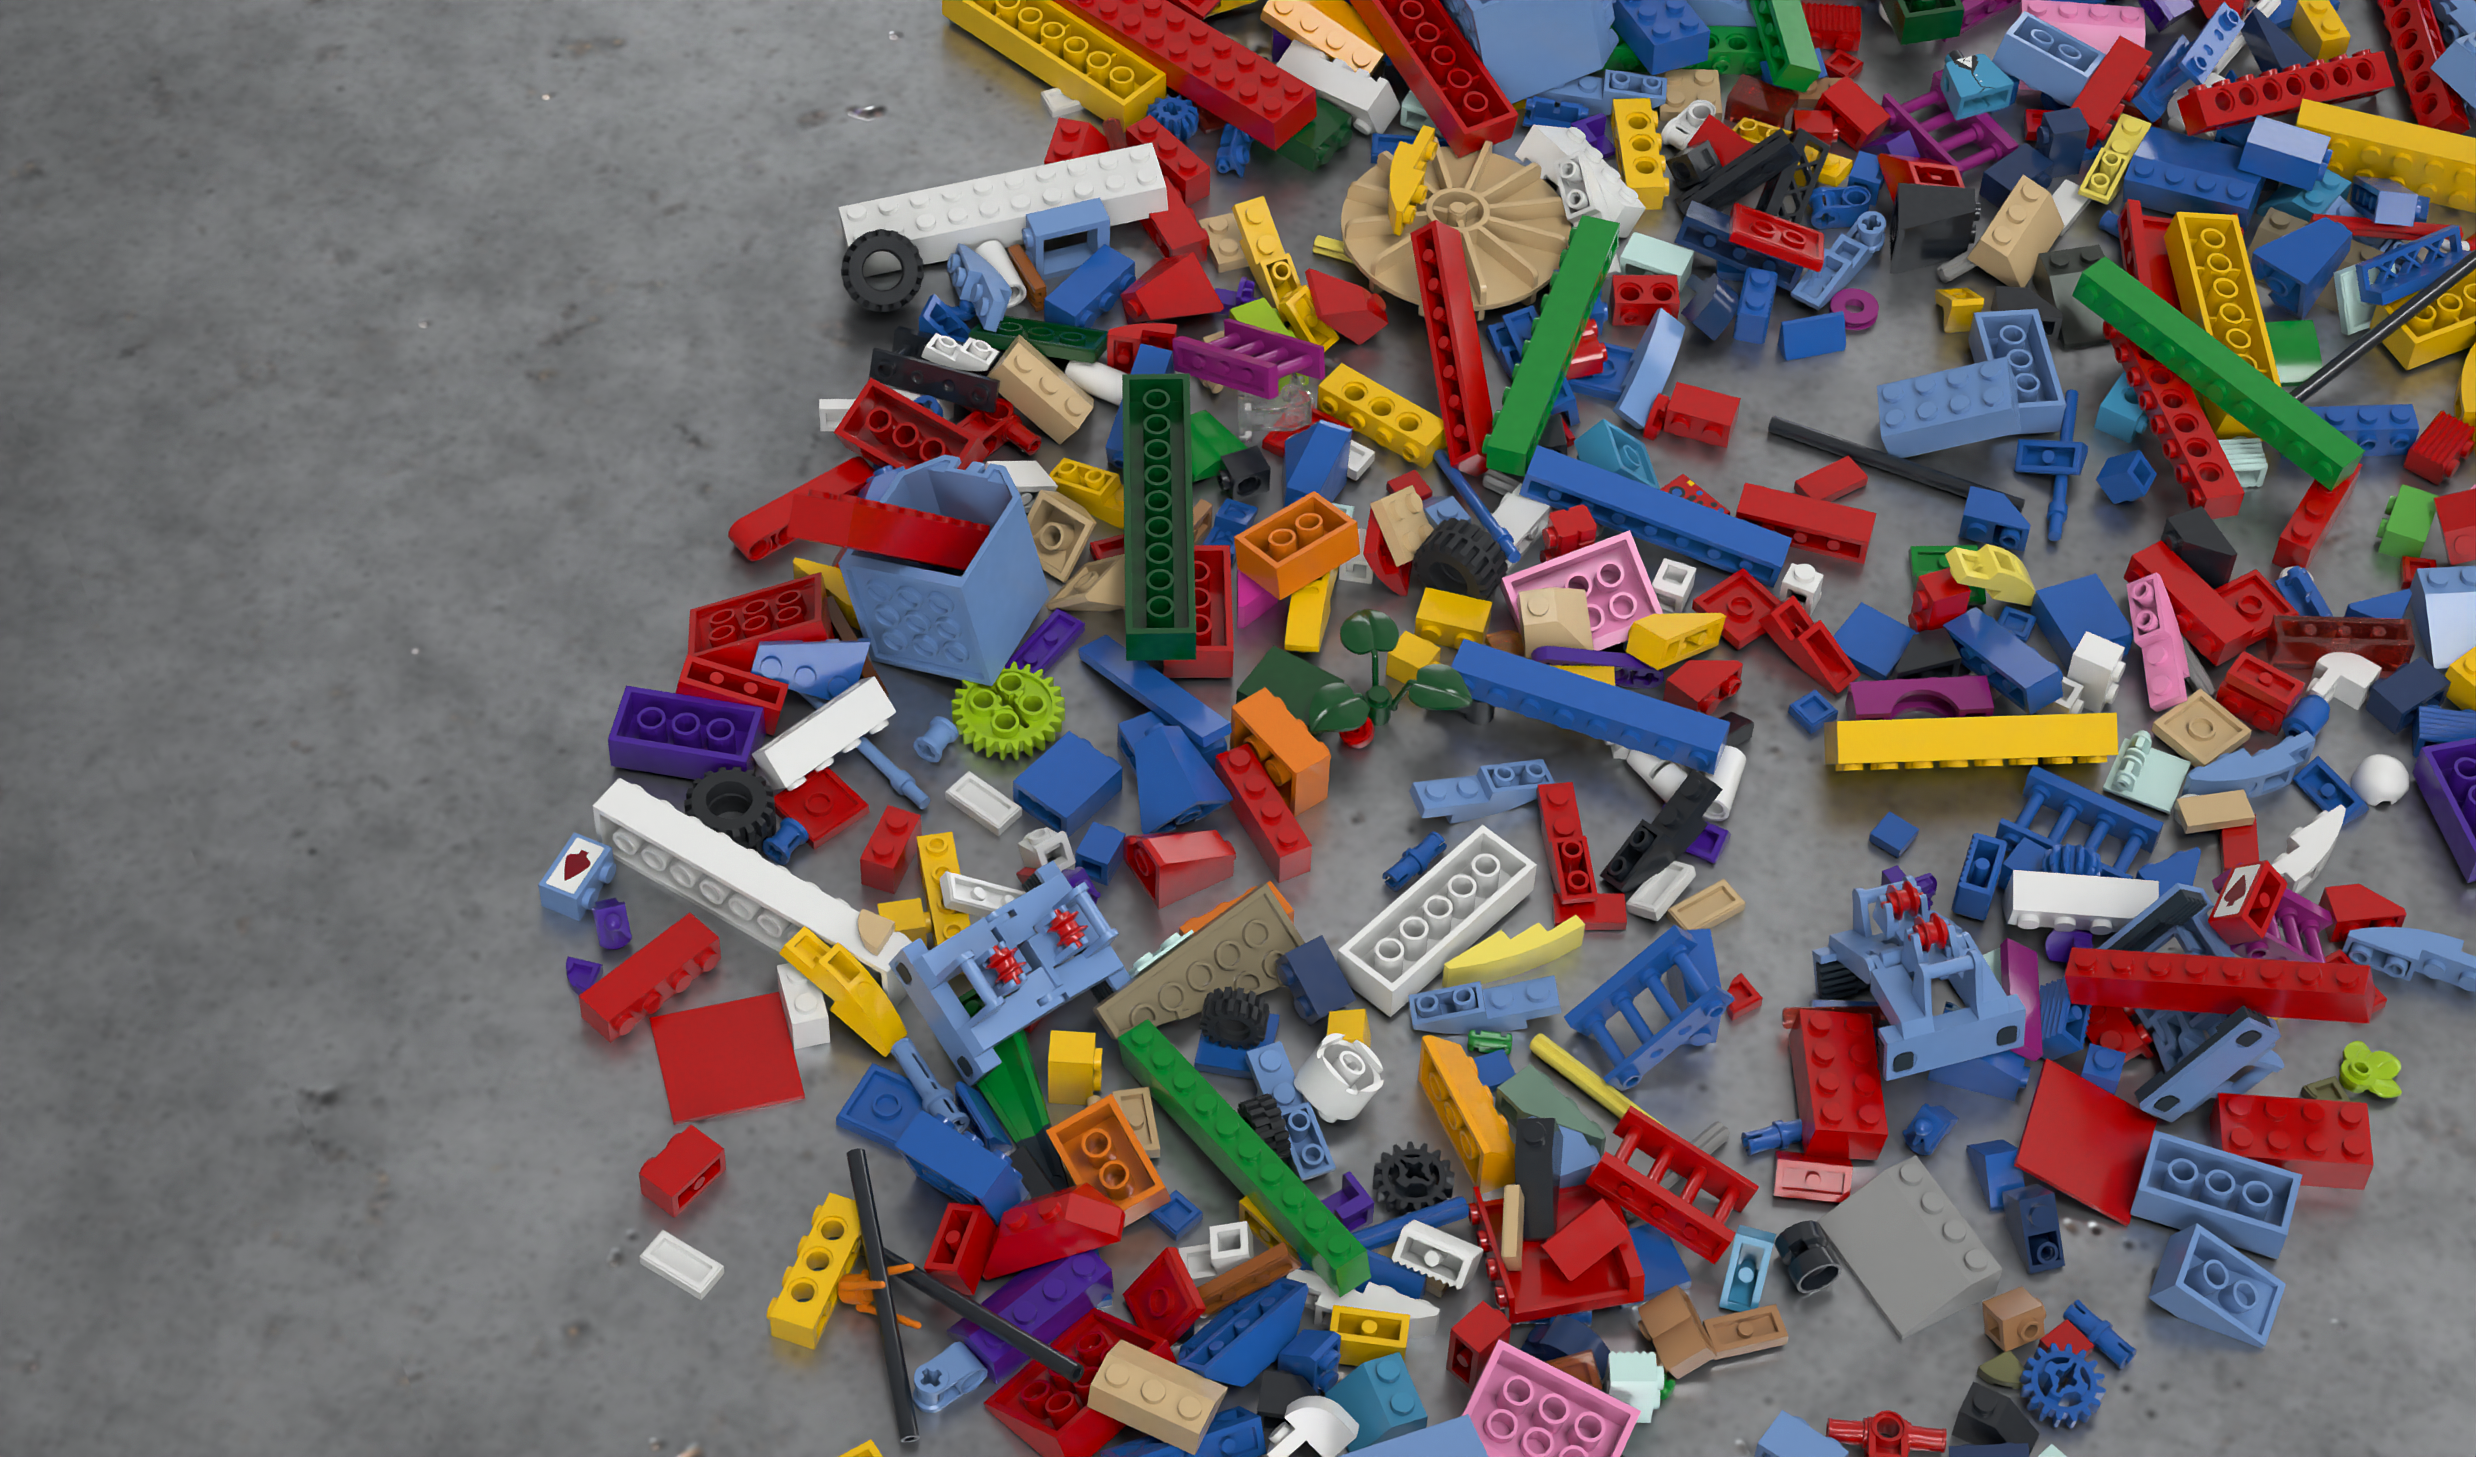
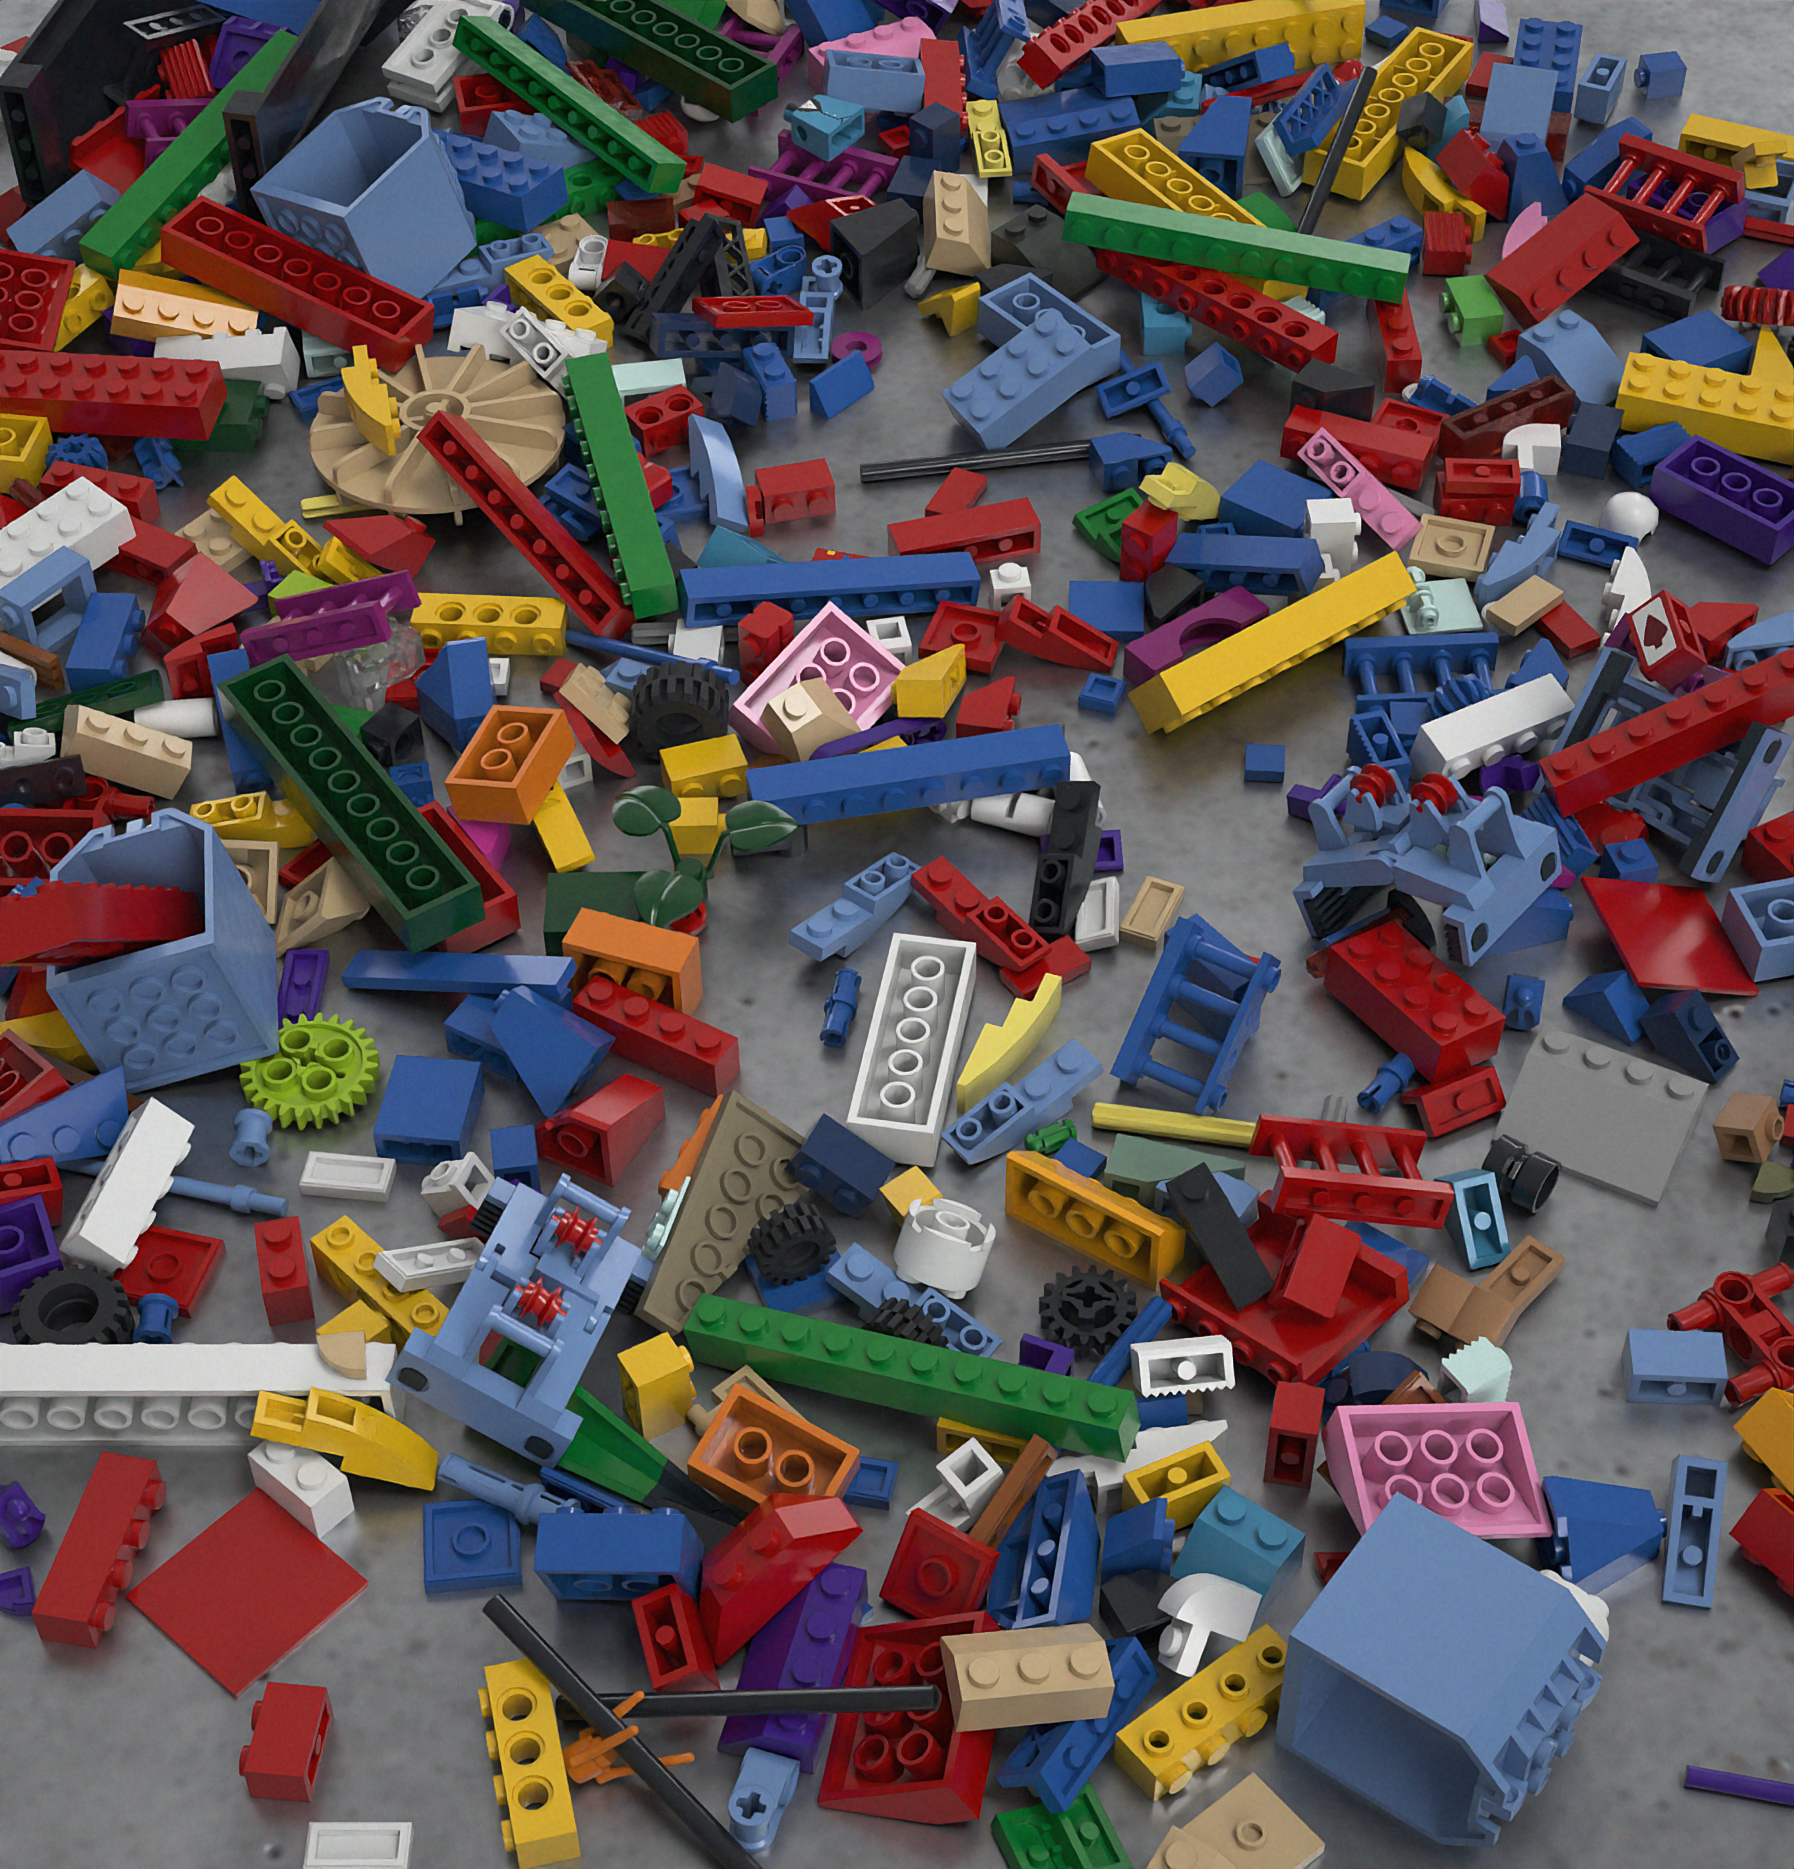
camera: 30 degrees left, 5 degrees down
tan tile [1501,1185,1525,1271] -> none

